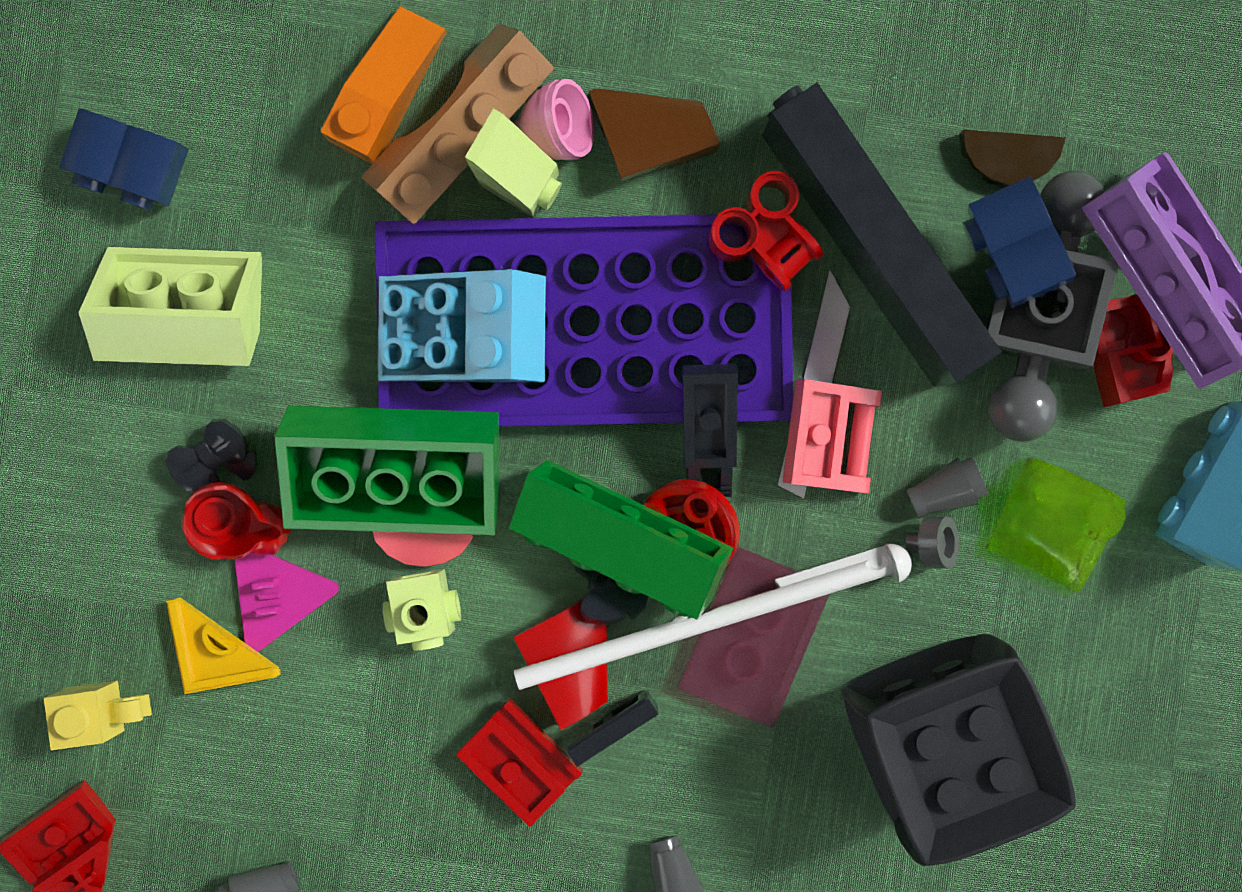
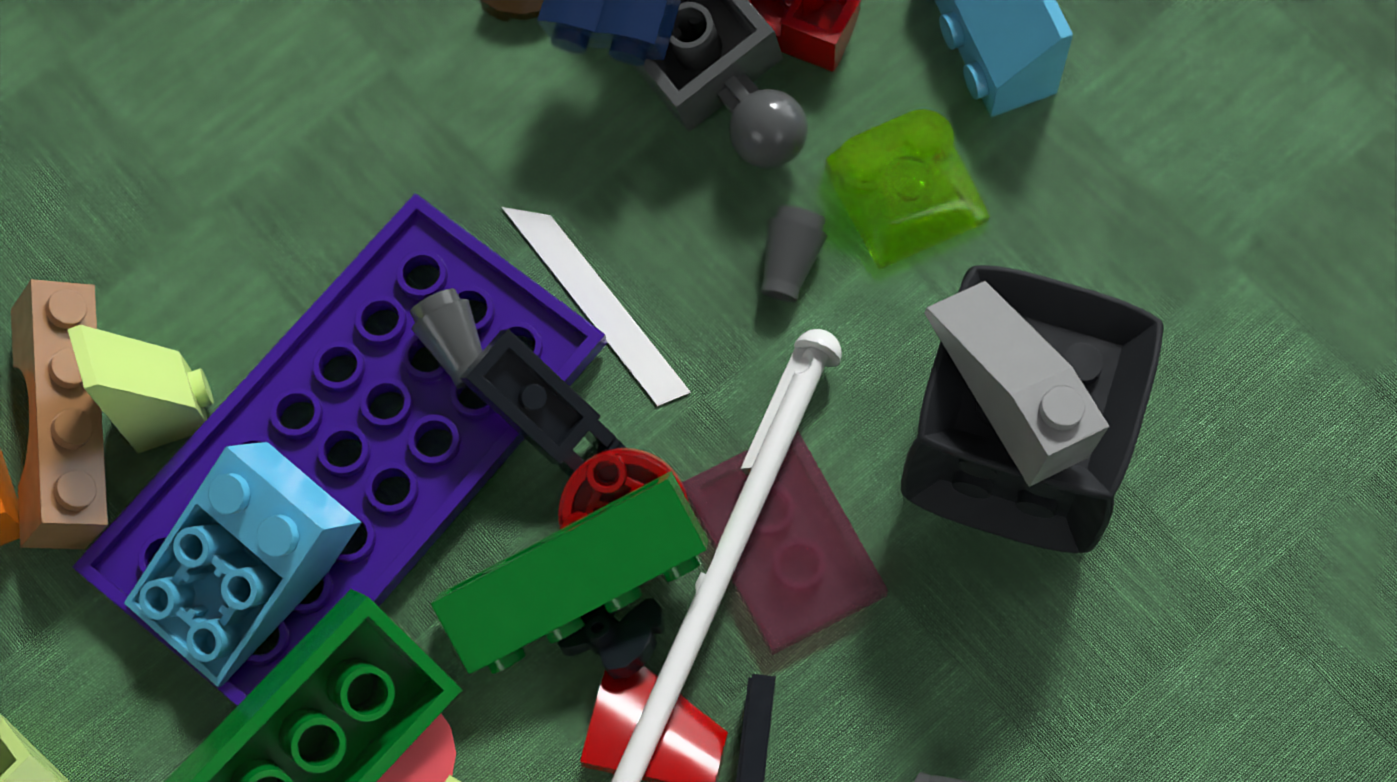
camera: 45 degrees left, 20 degrees down
bright pink helmet [512,79,595,160] -> none
reddish brown slope [589,88,720,182] -> none
red piece [708,171,824,291] -> none
black brick [762,82,1002,387] -> none
coral plate [782,379,882,493] -> none
dark grey tile [906,517,959,569] -> none
none -> dark grey cone [410,288,483,389]
none -> light grey slope [924,281,1110,487]

